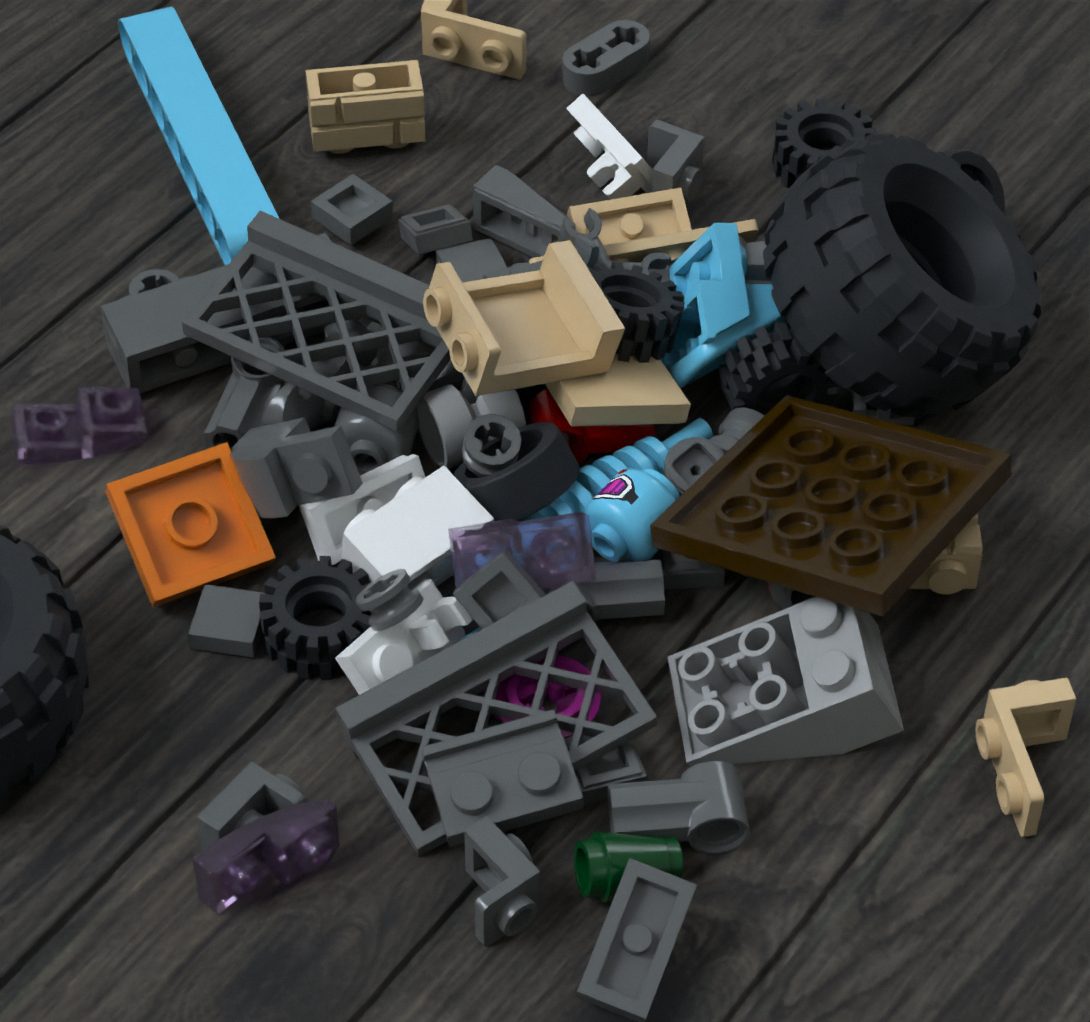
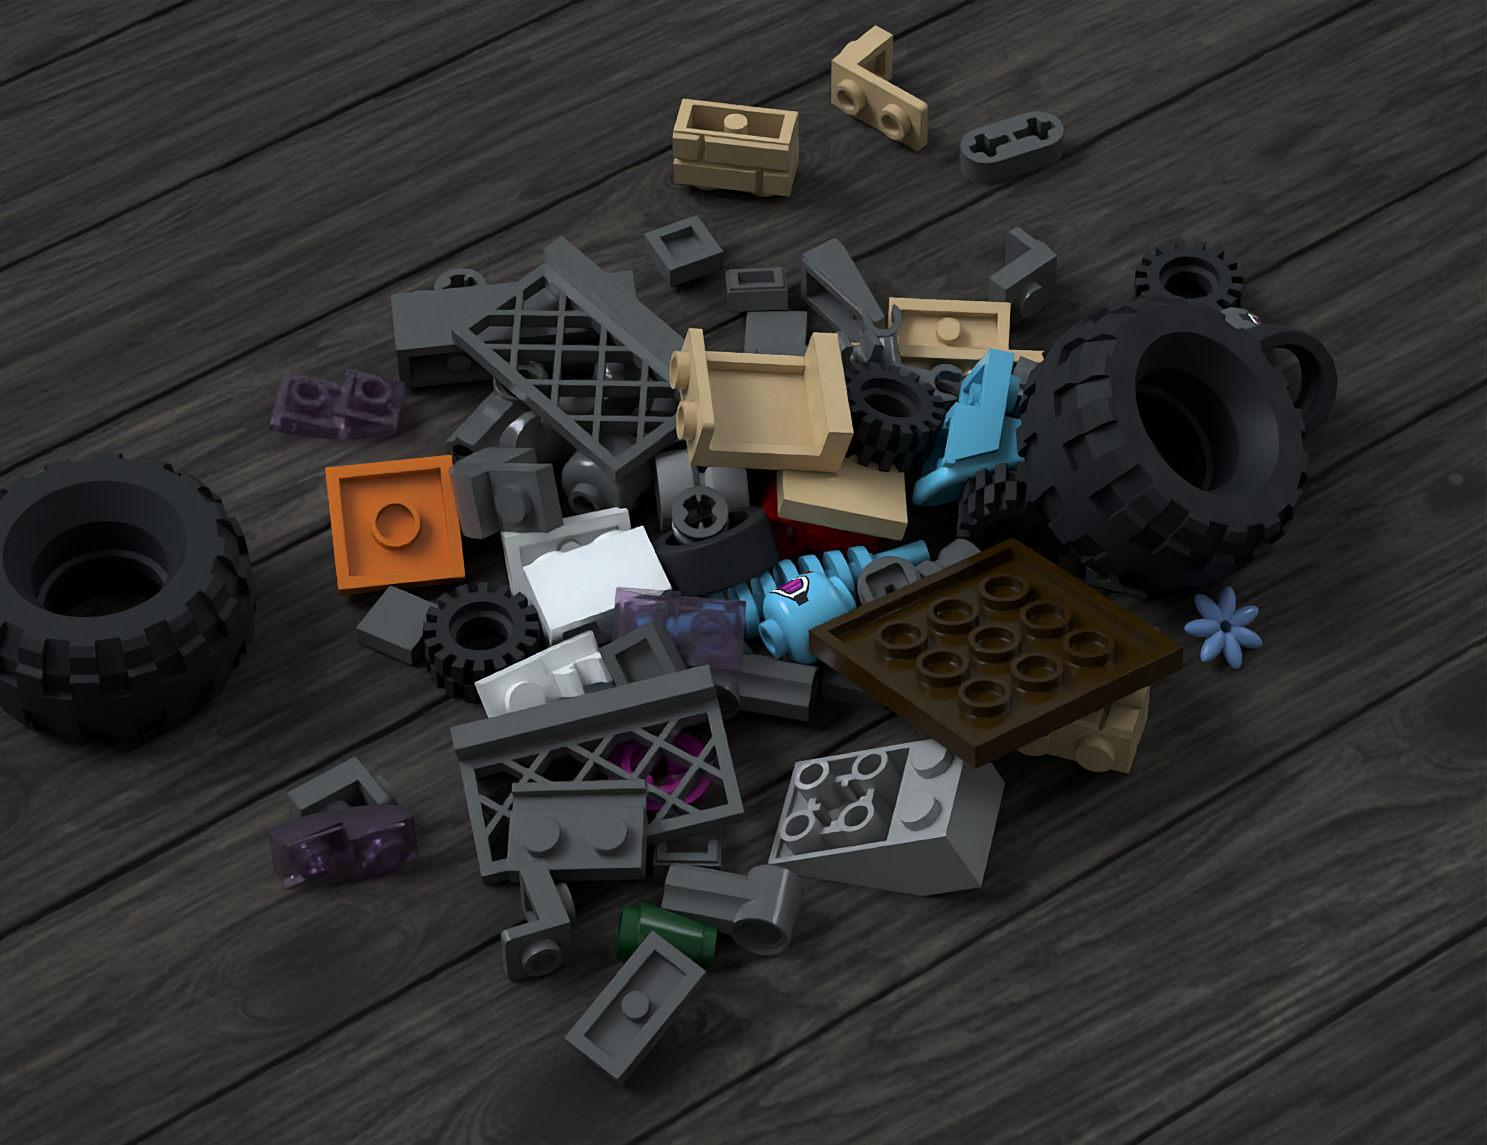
camera: 20 degrees right, 0 degrees up
medium azure beam [118,6,279,265] -> none
dark grey bush [355,569,424,631] -> none
white plate [566,94,653,200] -> none
tan bracket [976,677,1076,837] -> none
none -> medium blue plant [1184,586,1262,669]

